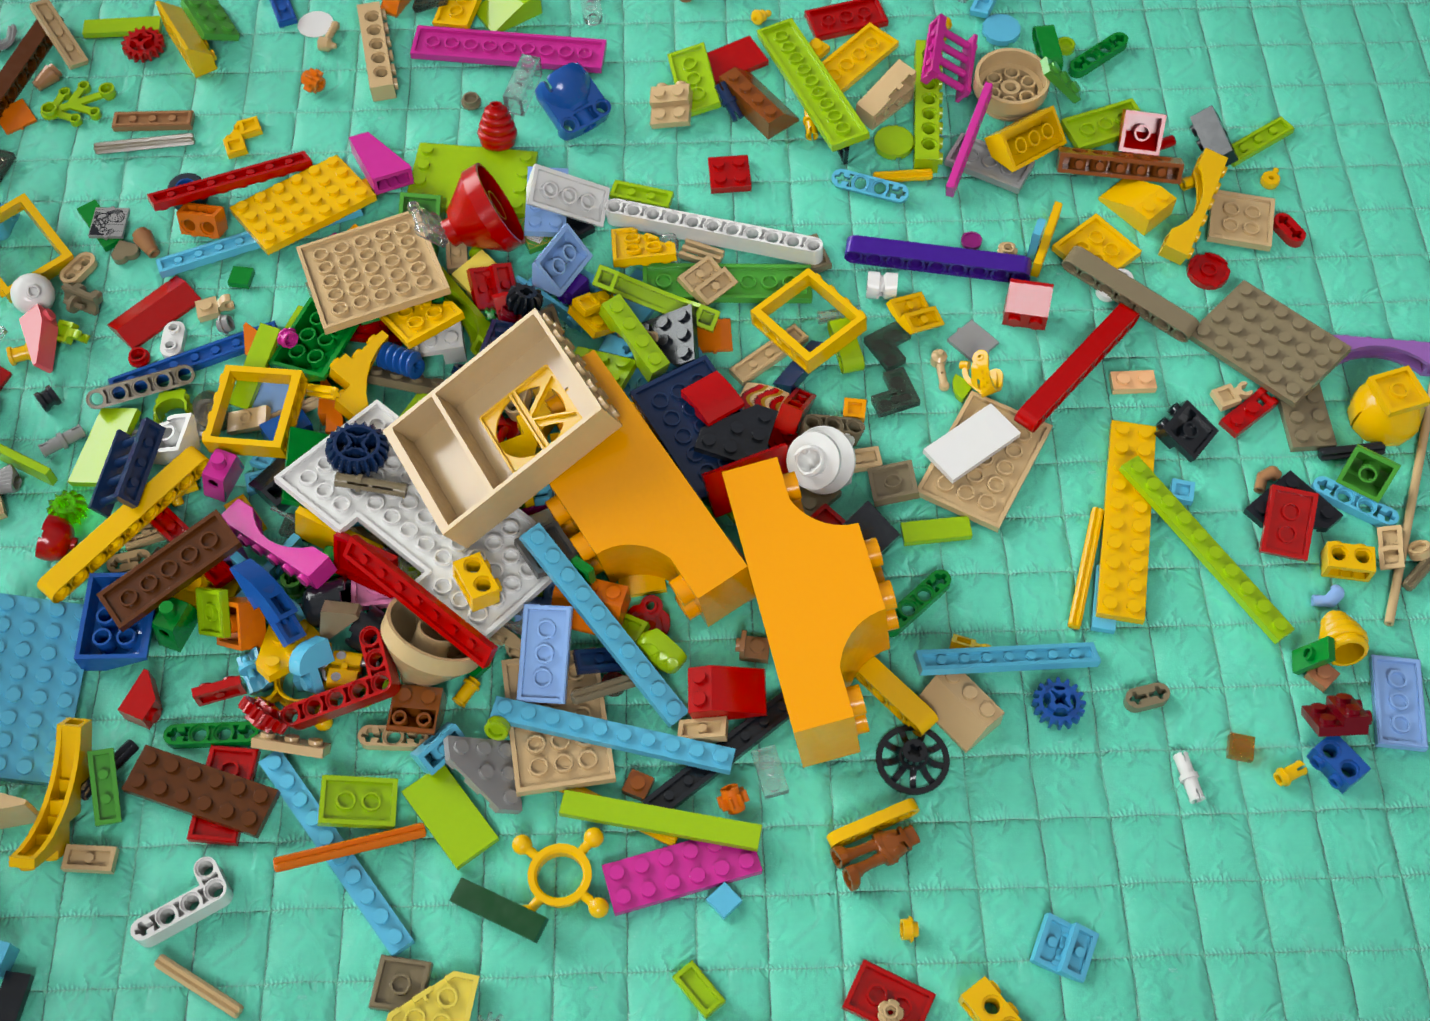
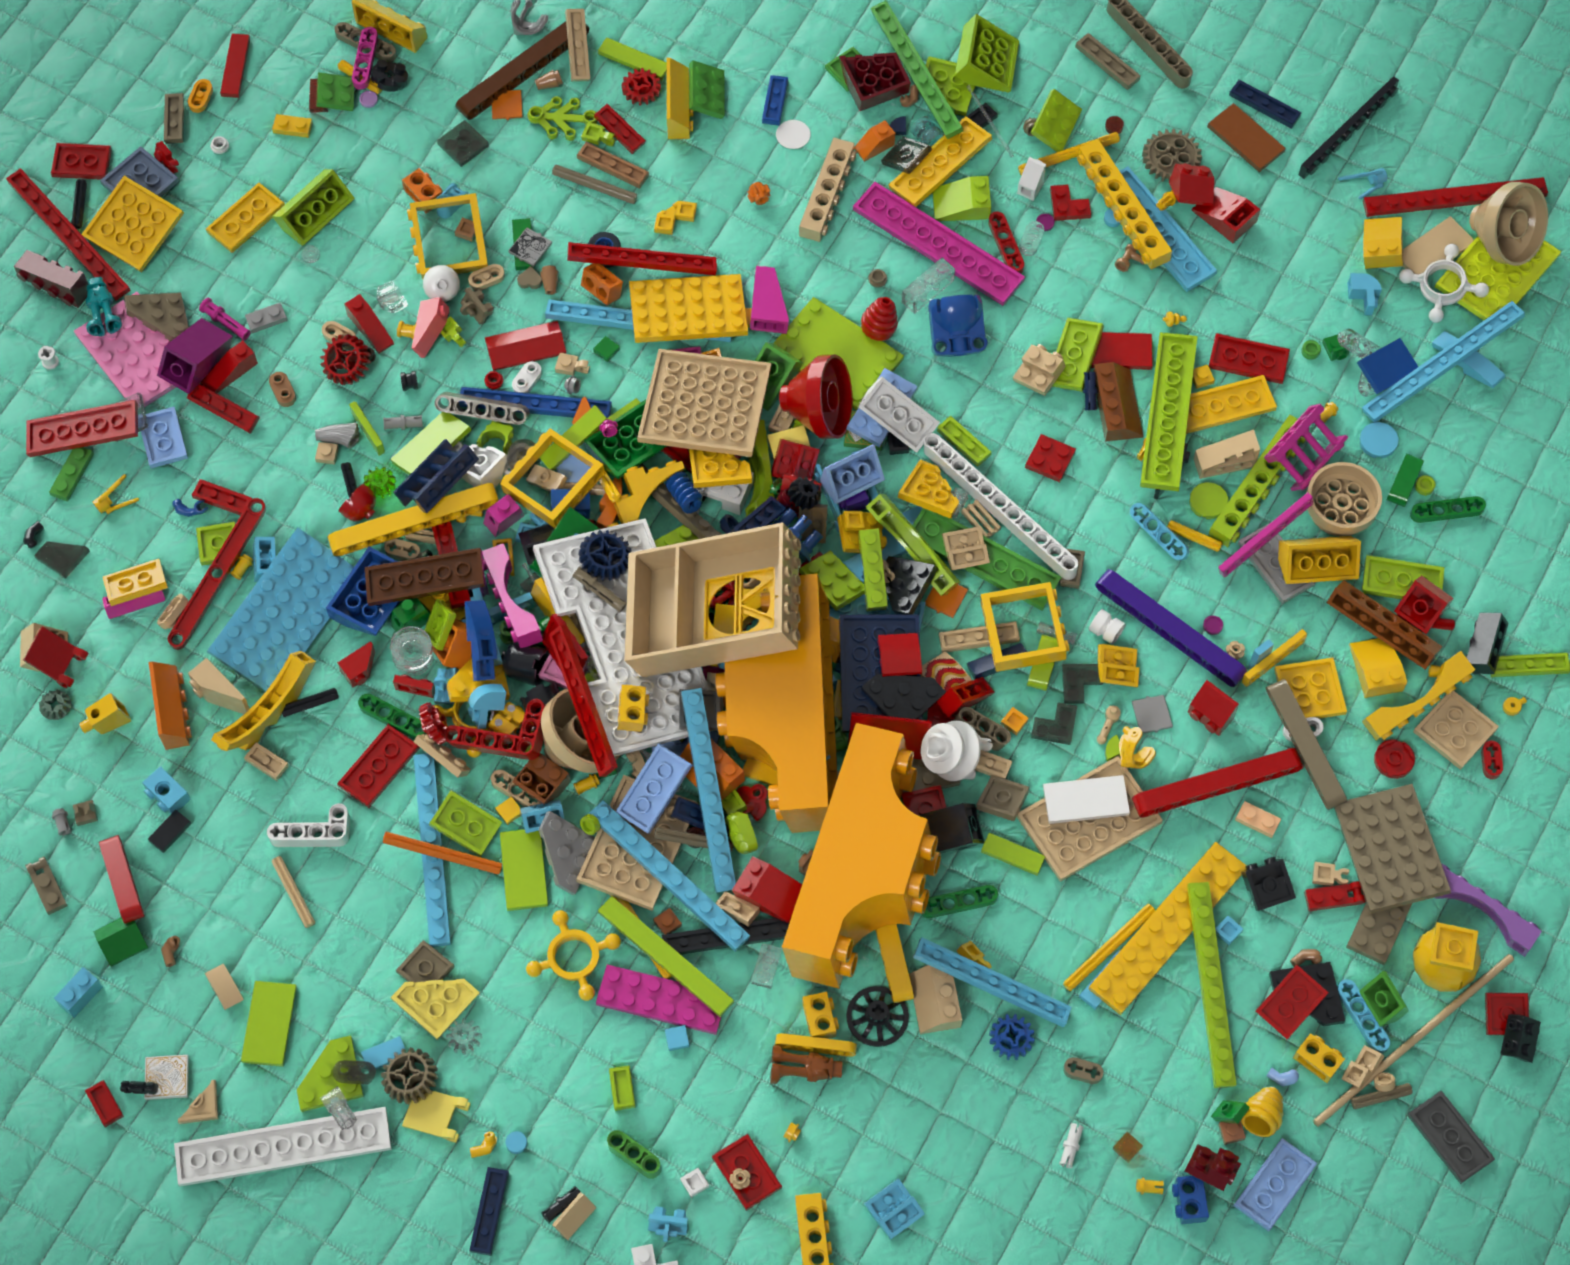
camera: 30 degrees right, 5 degrees up
bright green plate [87,748,122,827] -> none
reddish brown plate [122,745,281,839] -> none
tan piece [317,21,340,52] -> none
dark tan slope [320,600,362,640] -> none
clear plate [407,201,448,248] -> none
dark green tile [449,877,549,943] -> none
green tile [571,555,596,586] -> none
orange gear [717,783,750,815] -> none
bright green plate [1040,56,1081,104] -> none
black axle [1318,442,1386,461] -> none
none -> black axle [341,462,357,498]
none -> clear wheel [390,626,434,676]
none -> medium nougat plate [455,217,475,242]
none -> yellow tile [495,796,521,825]
none -> lime plate [581,122,616,147]
none -> red tile [594,104,646,154]
none -> yellow brick [802,991,839,1039]
none -> red beam [988,211,1024,274]

